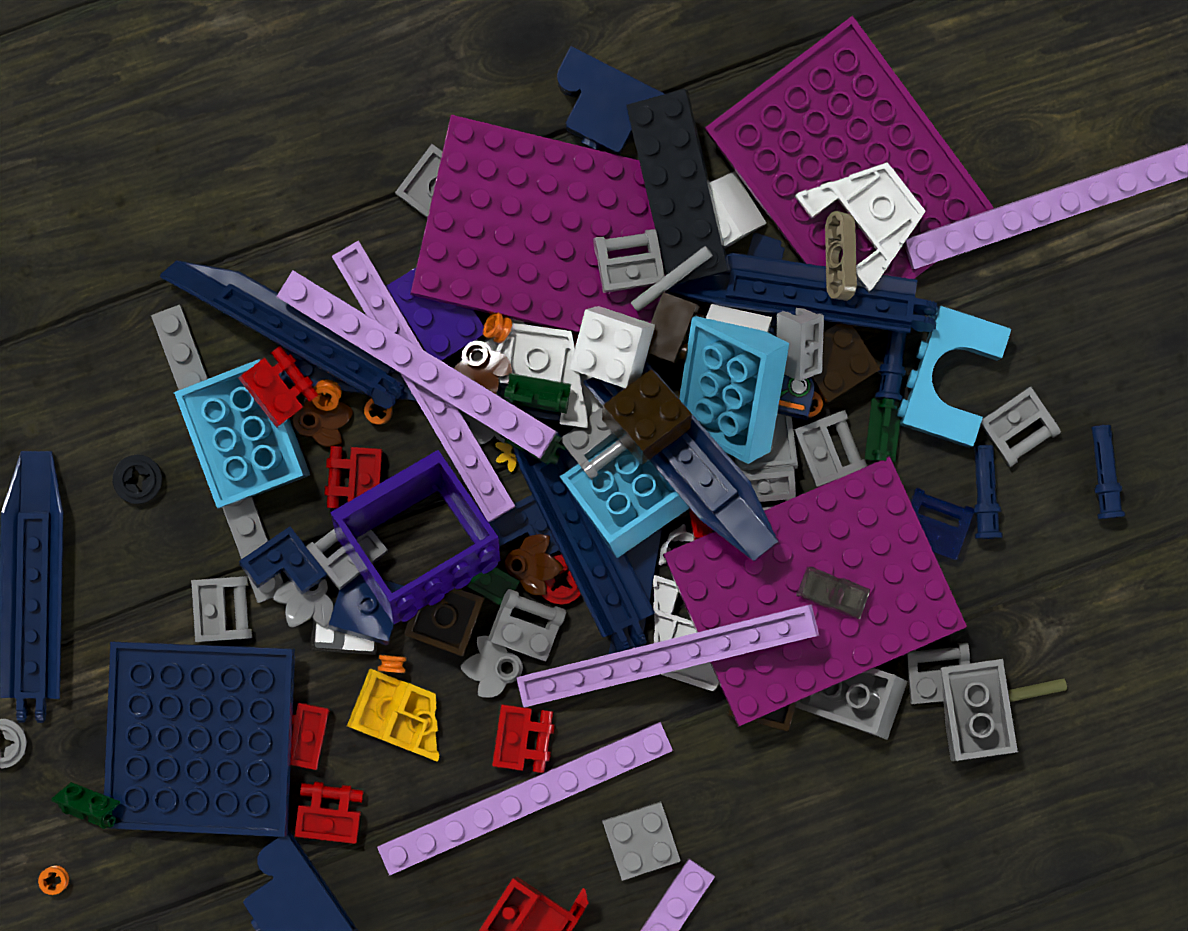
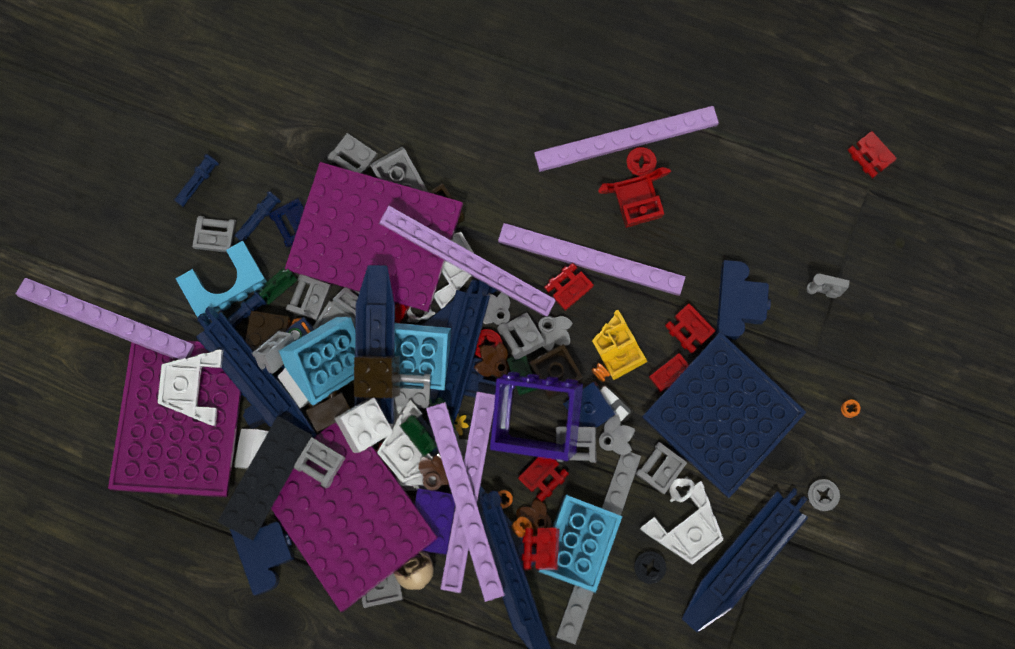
camera: 135 degrees left, 10 degrees down
dark green hinge [51,782,120,829] -> none
dark blue plate [239,526,327,595] -> none
orange bush [483,312,512,343] -> none
light grey plate [602,801,681,881] -> none
light grey bar [631,246,713,312] -> none
clear smoke slope [796,566,870,619] -> none
dark tan beam [825,211,857,301] -> none
light grey slope [940,659,1018,761] -> none
olive bar [1008,678,1067,702] -> none
none -> tan cylinder [393,551,434,590]
none -> light grey plate [483,293,510,325]
none -> white wing [640,481,723,565]
none -> white piece [669,476,695,502]

